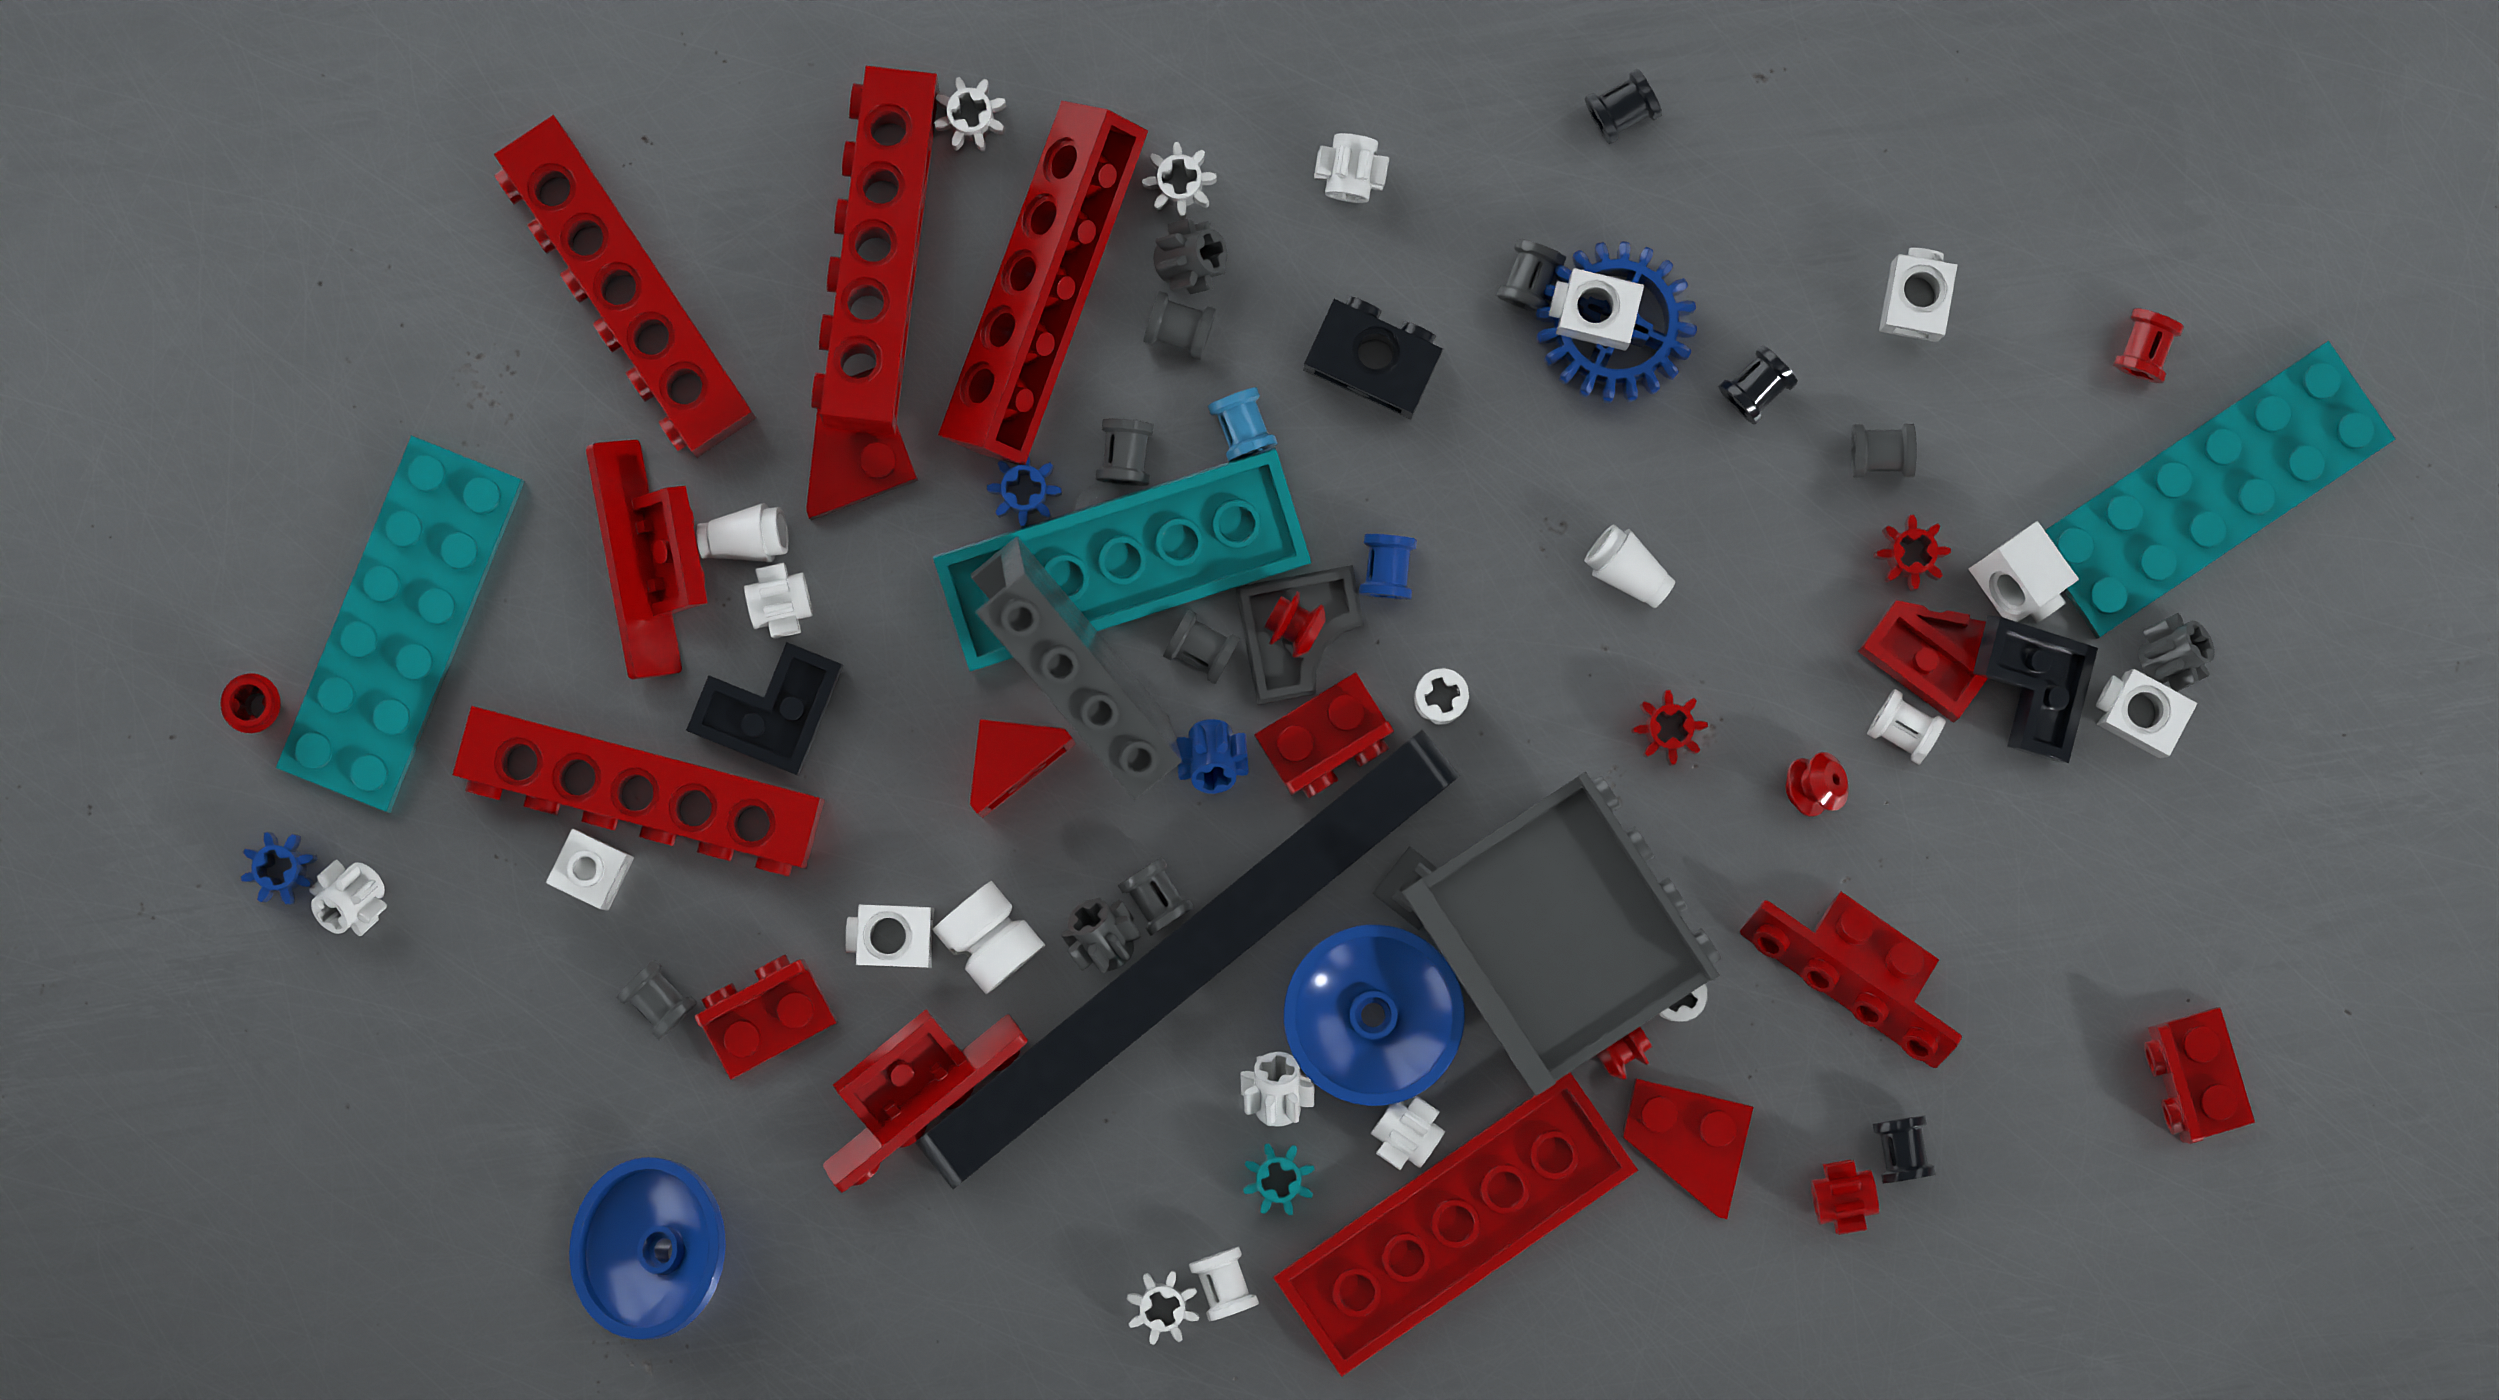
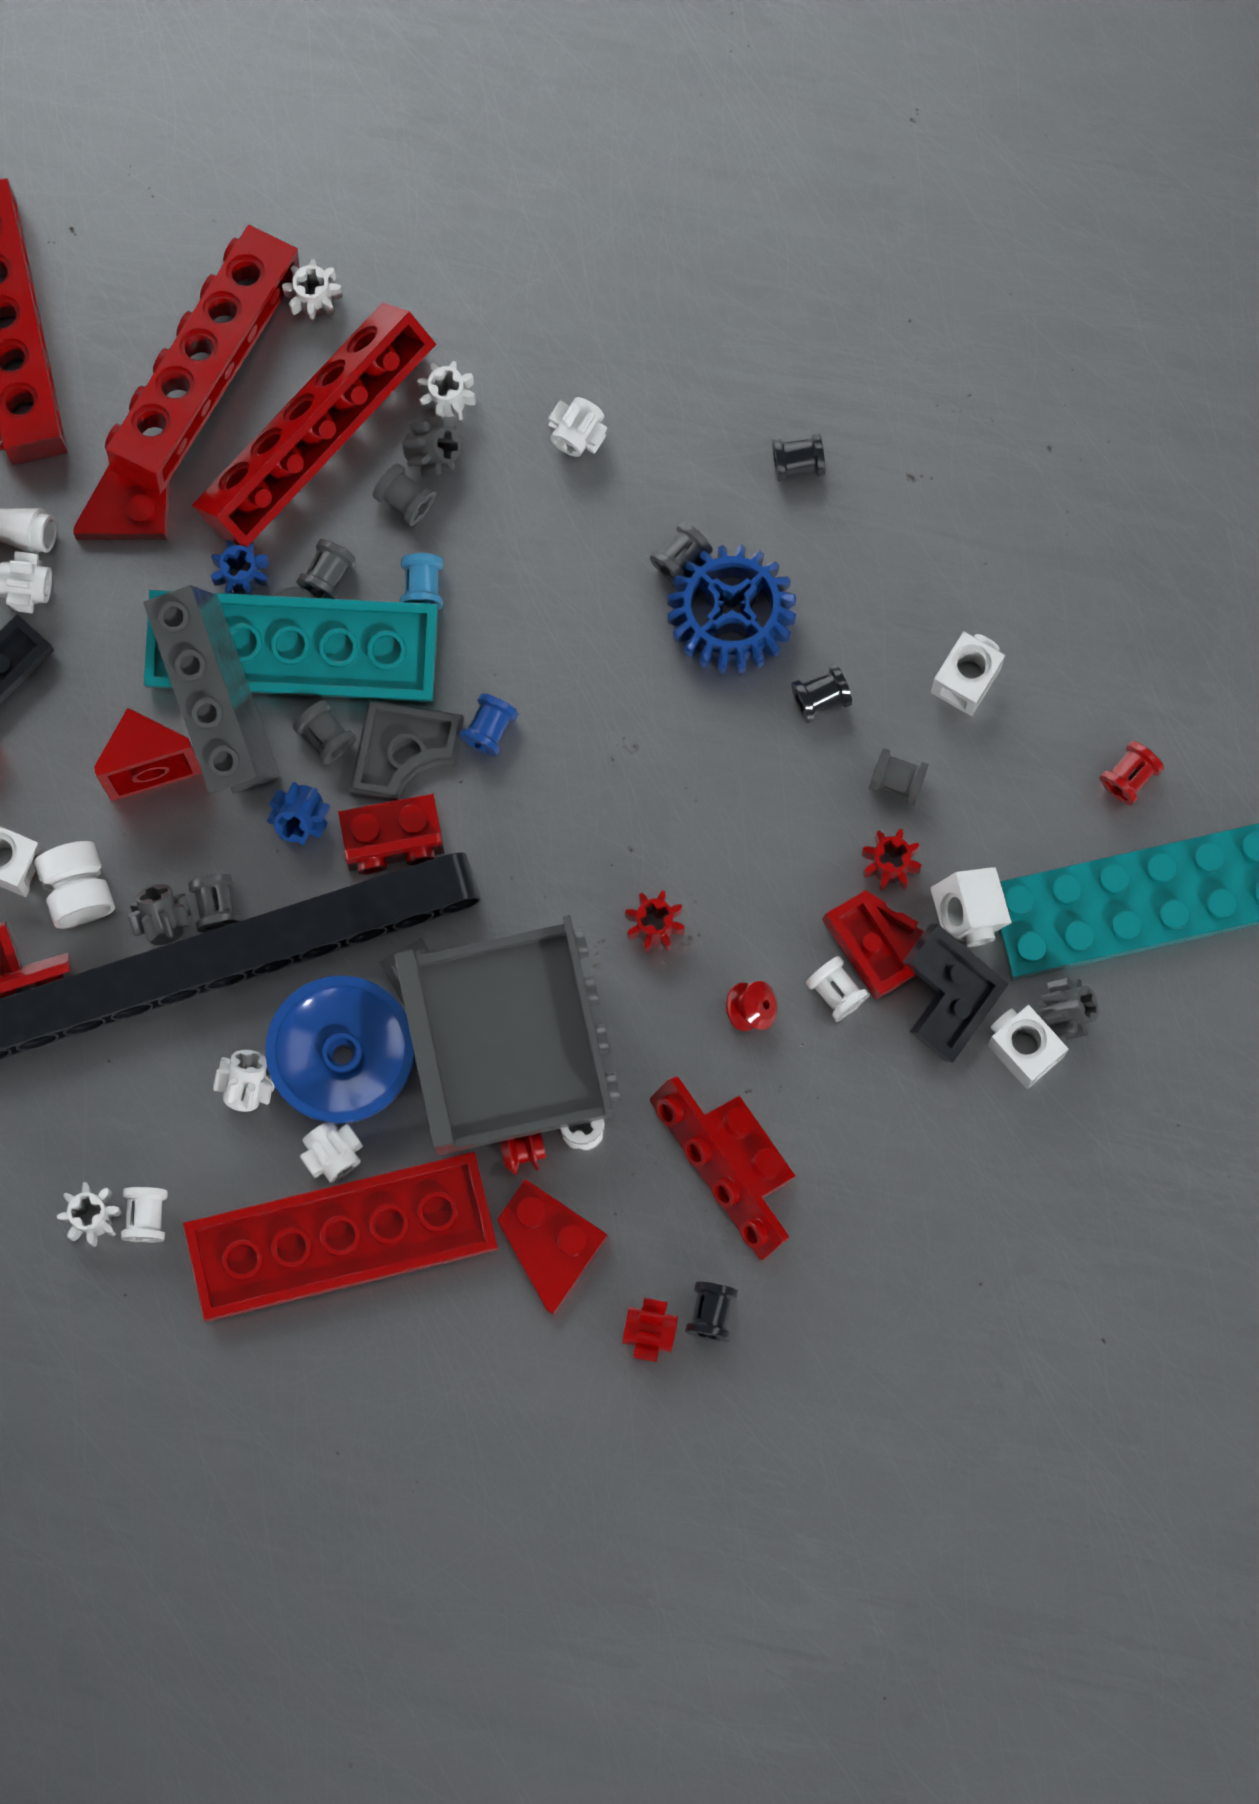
camera: 25 degrees right, 10 degrees down
teal gear [1243,1143,1315,1216] -> none
red wheel [1264,591,1326,658] -> none
black brick [1303,296,1443,420] -> none
white bush [1413,668,1469,725] -> none
white brick [1549,268,1644,351] -> none
white cone [1584,524,1676,609] -> none
red bracket [2144,1007,2255,1144] -> none

